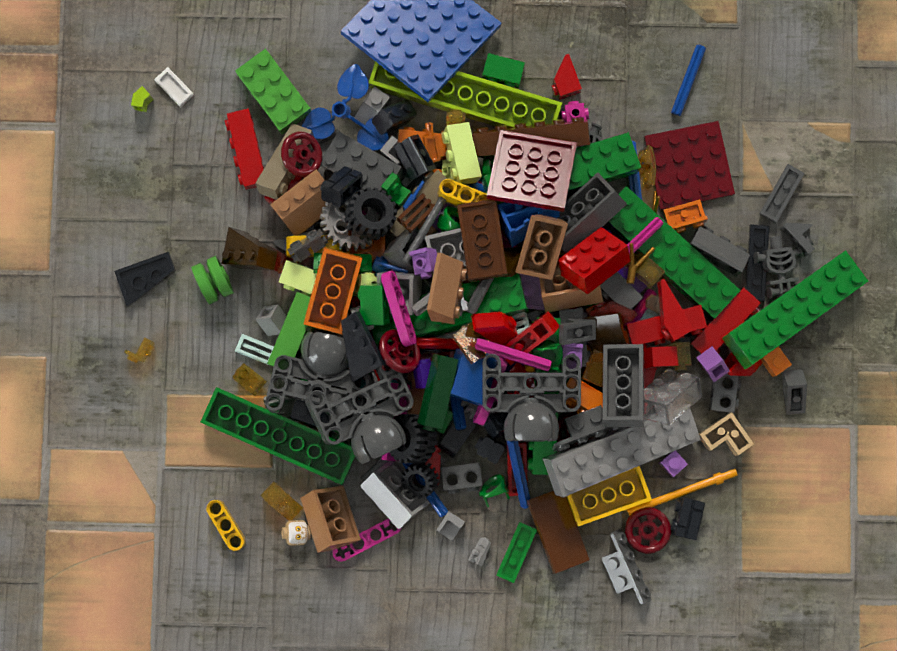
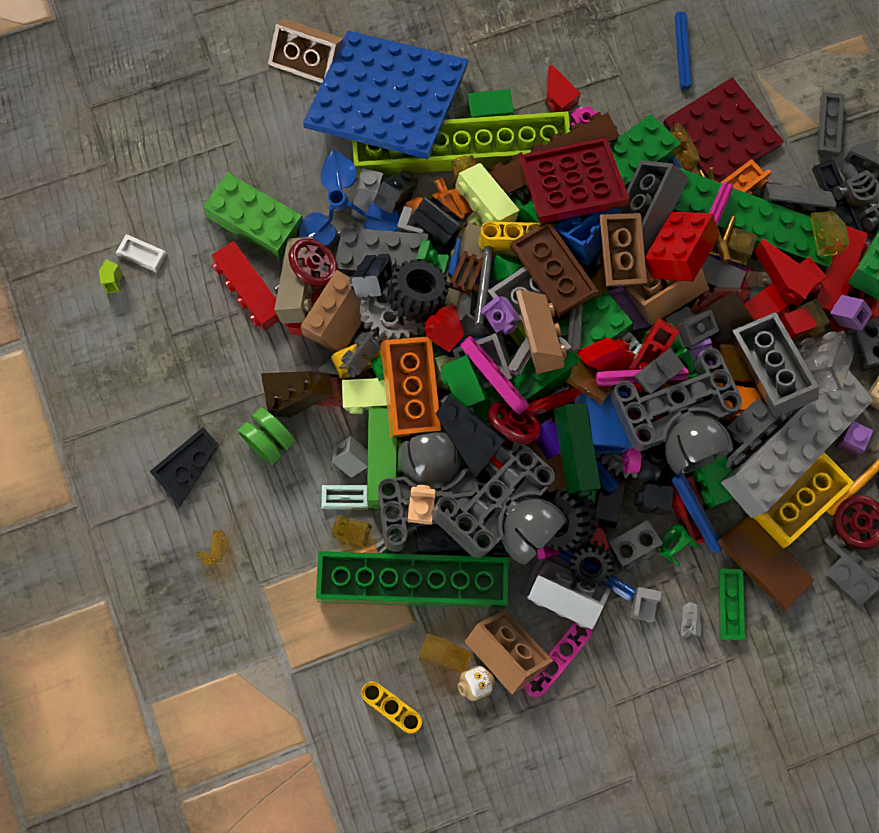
camera: 30 degrees left, 10 degrees down
none -> light nougat bracket [407,485,436,525]
none -> red slope [425,303,464,352]
none -> dark grey slope [633,348,685,395]
none -> clear yellow slope [810,211,850,256]

